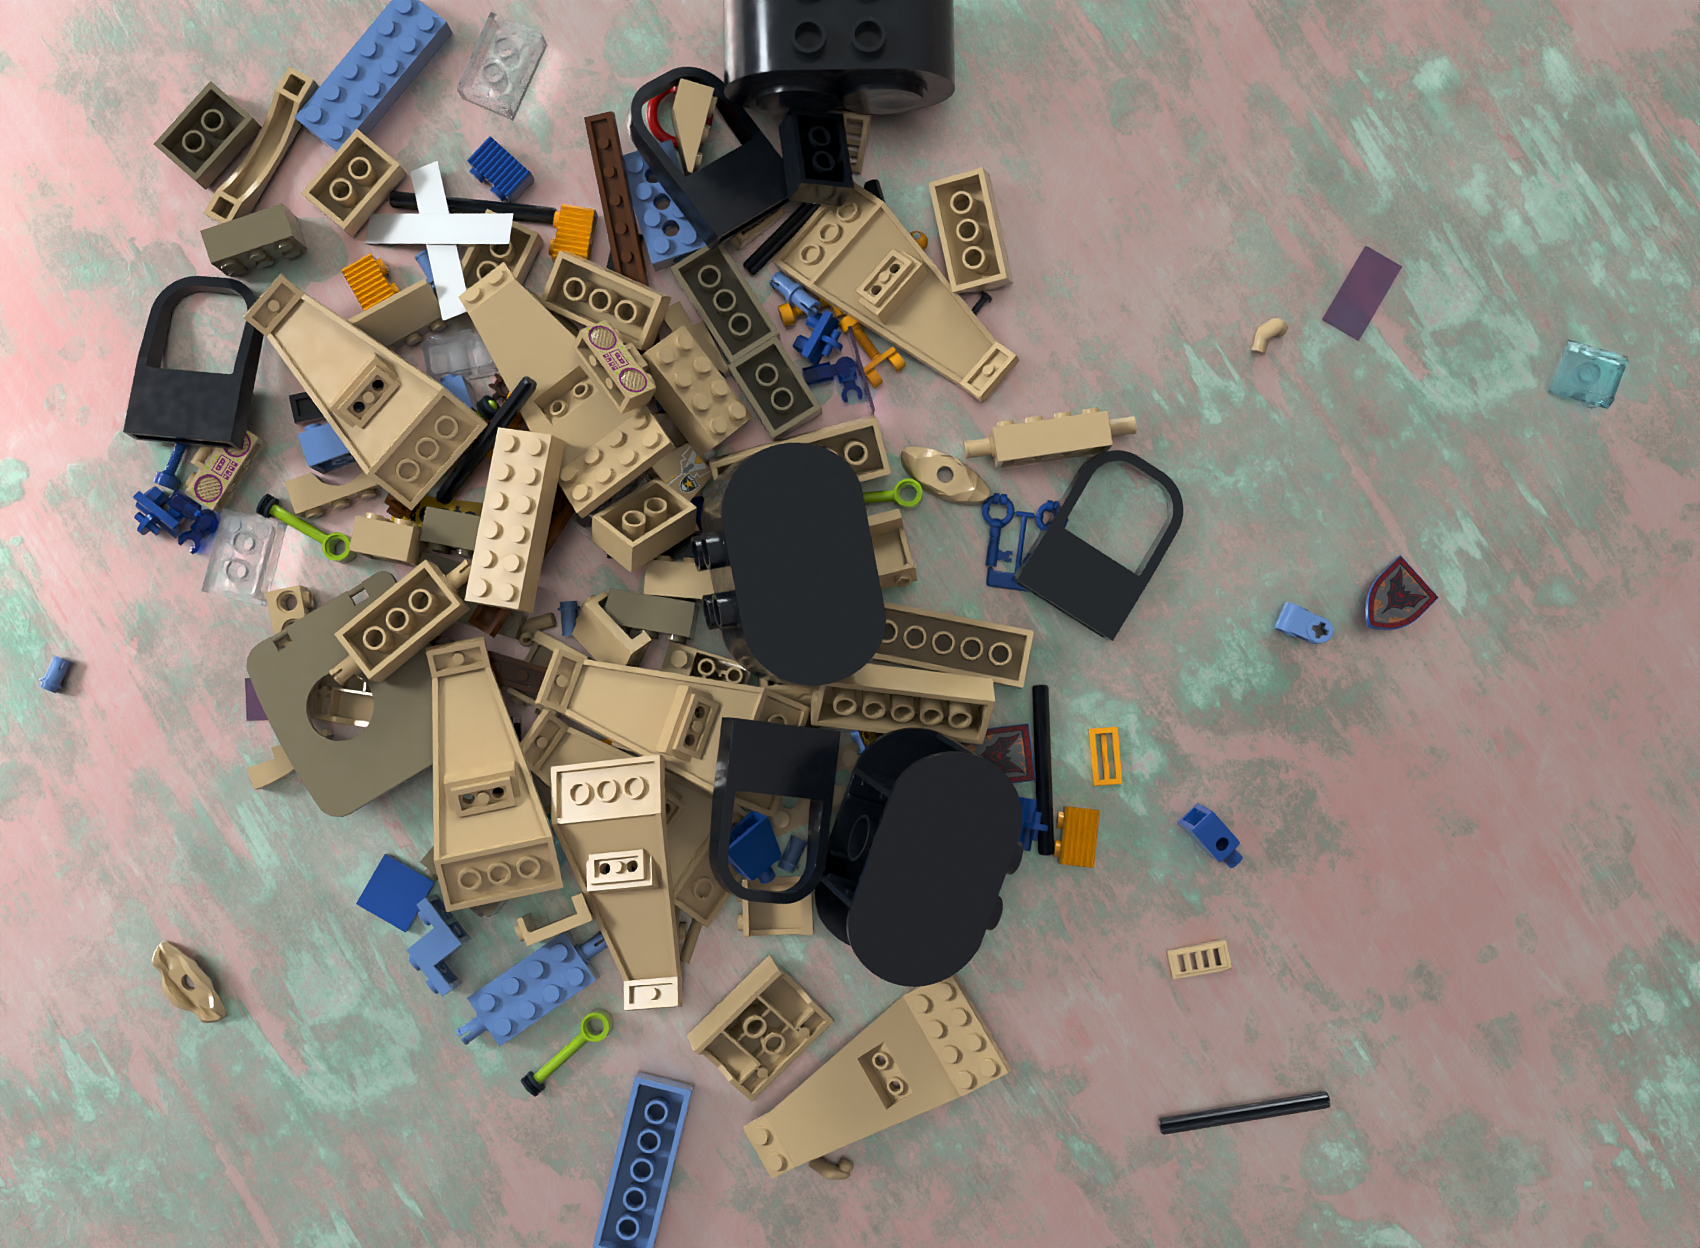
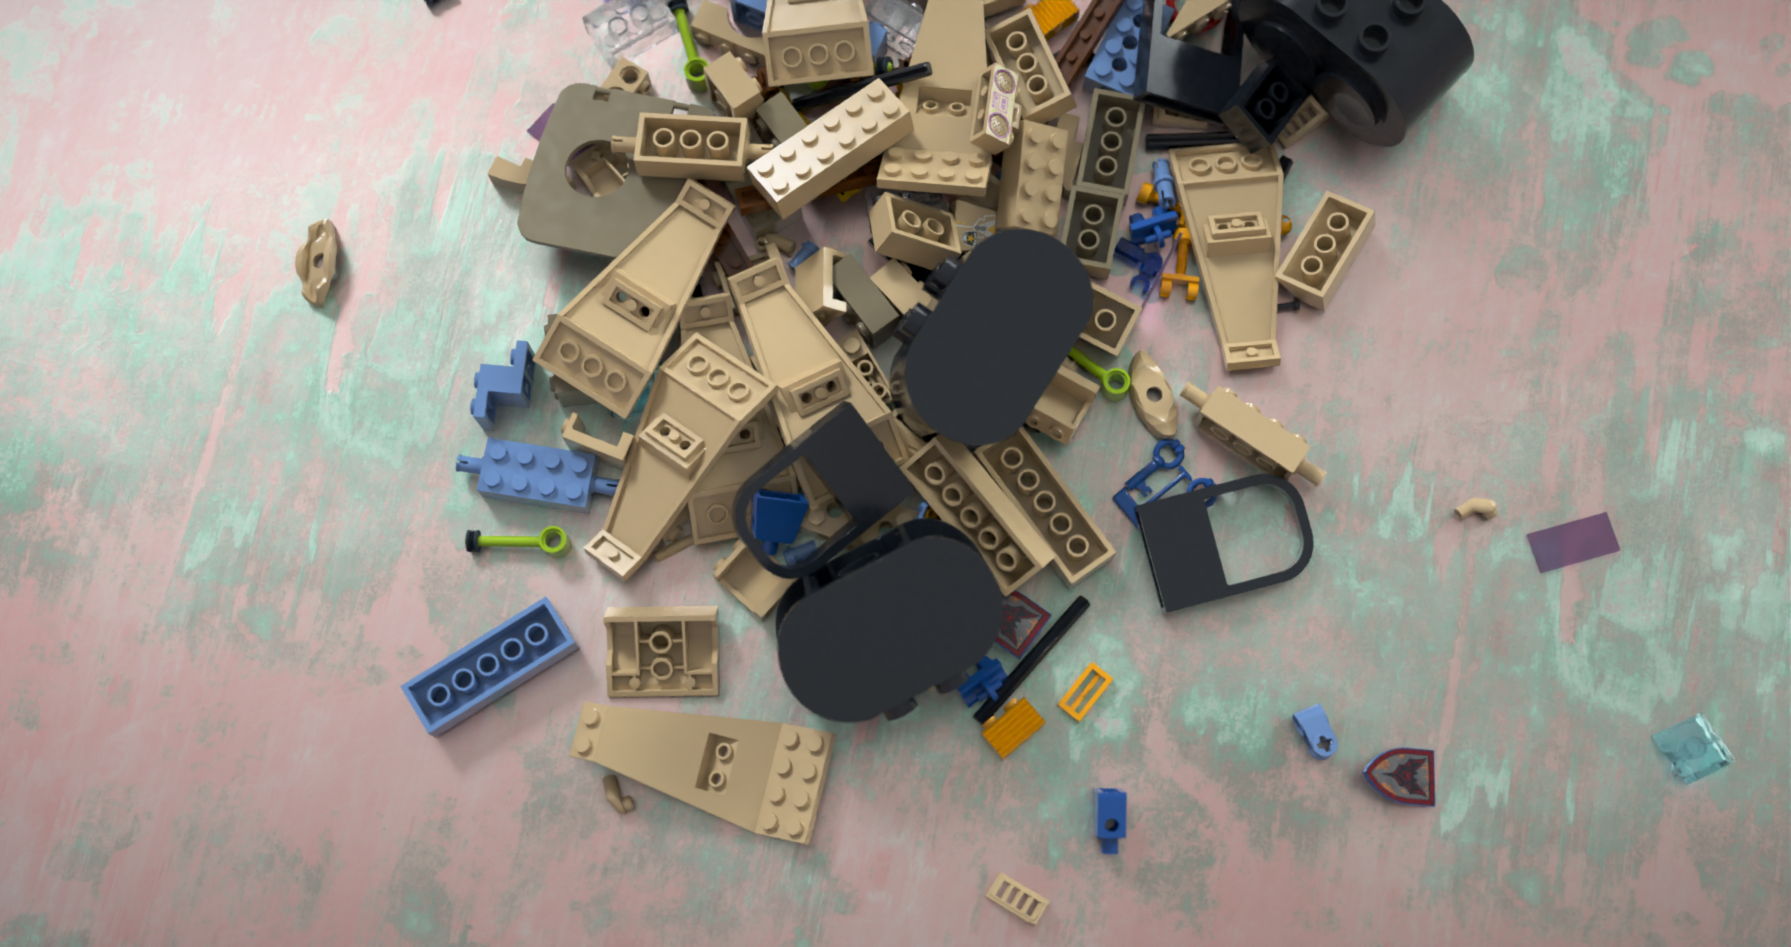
camera: 40 degrees right, 10 degrees down
blue tile [356,853,436,933] -> none

